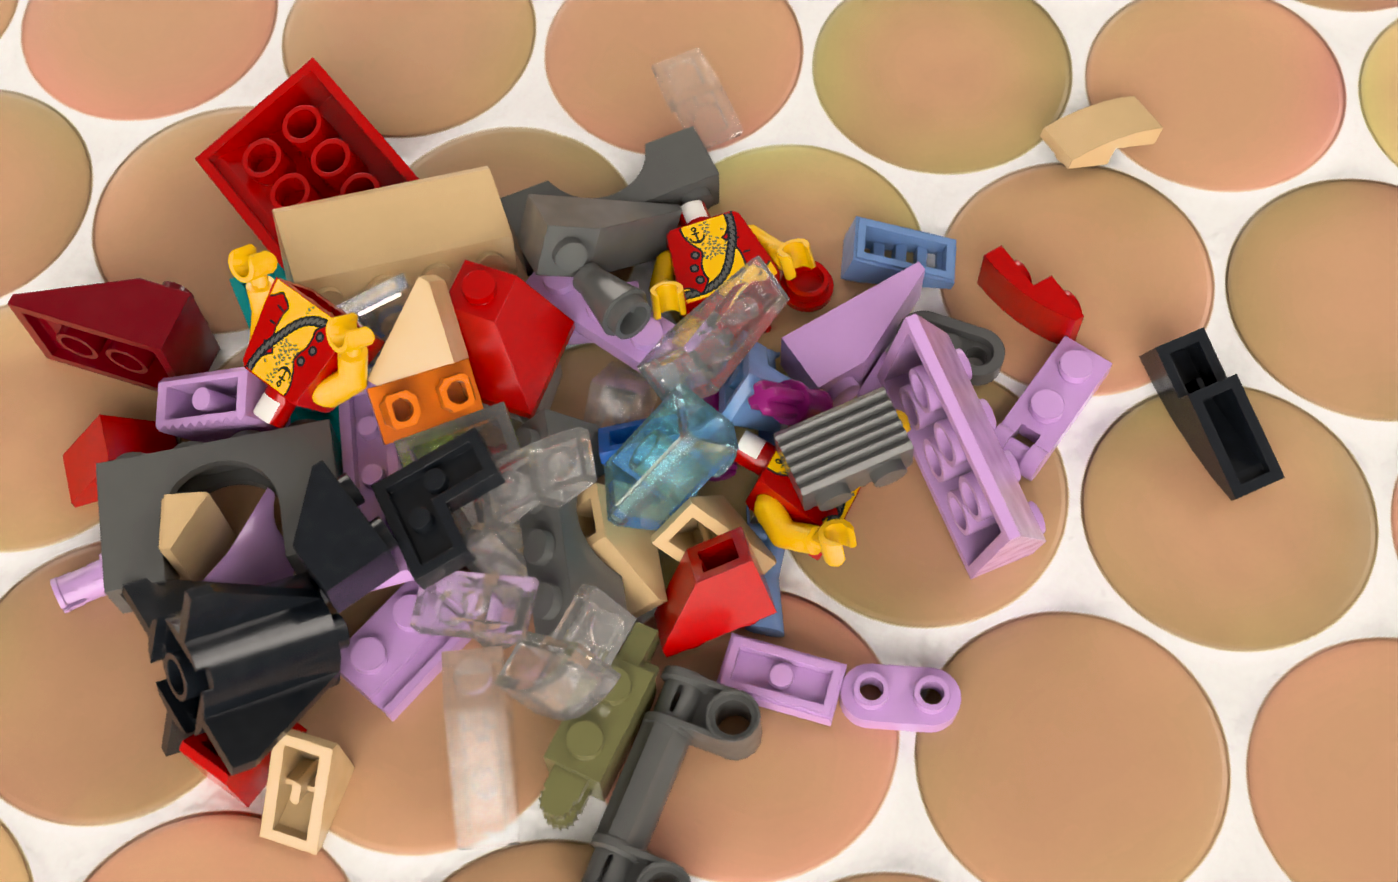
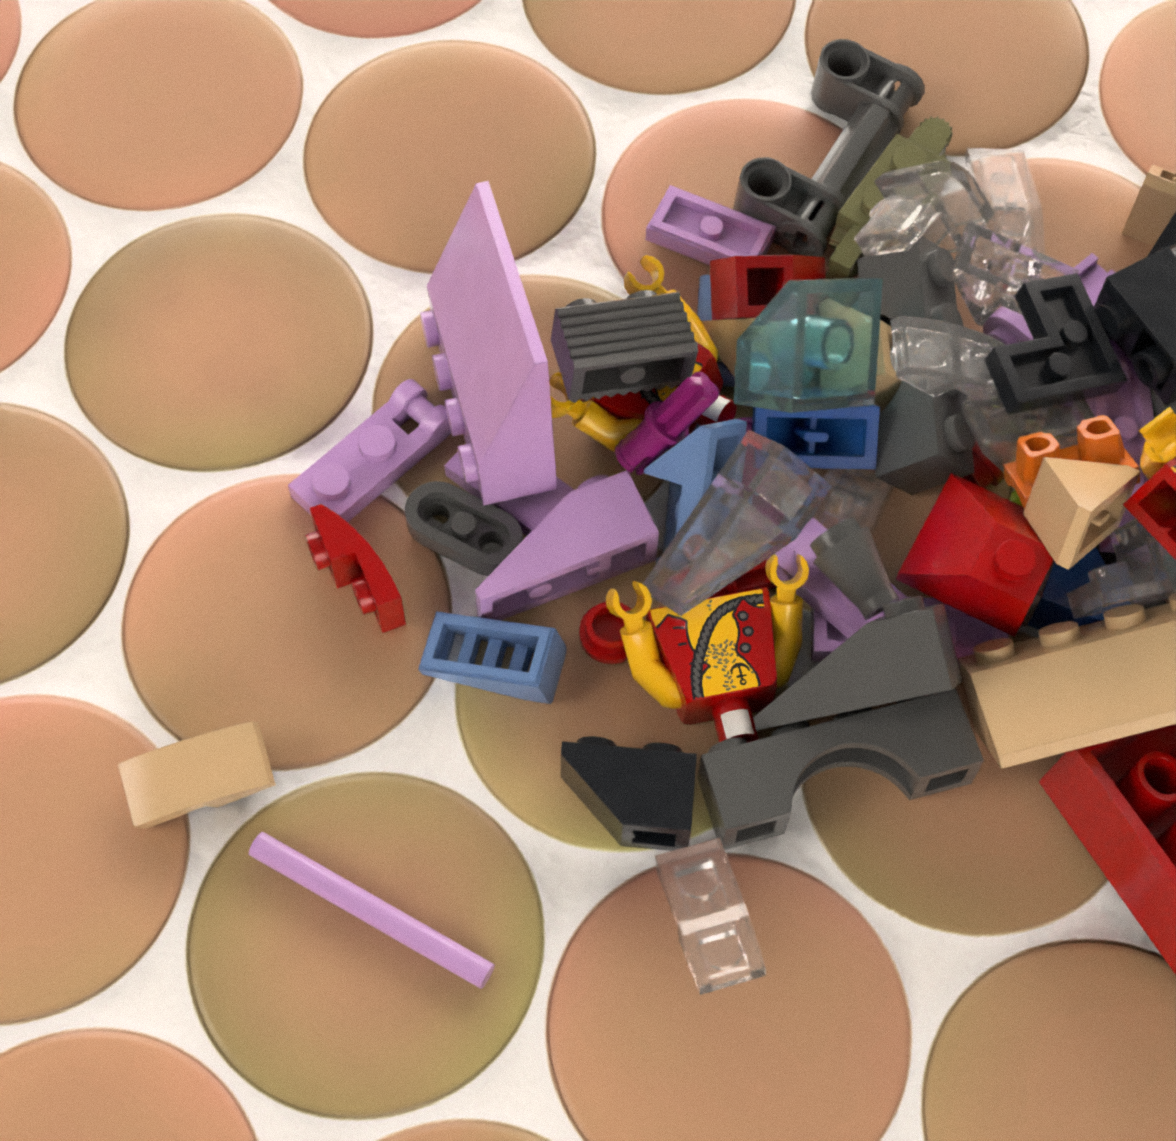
camera: 175 degrees left, 0 degrees up
lavender plate [839,664,961,733] -> none
black slope [1139,327,1285,501] -> none
none -> lavender bar [249,832,495,989]
none -> black slope [561,736,697,852]

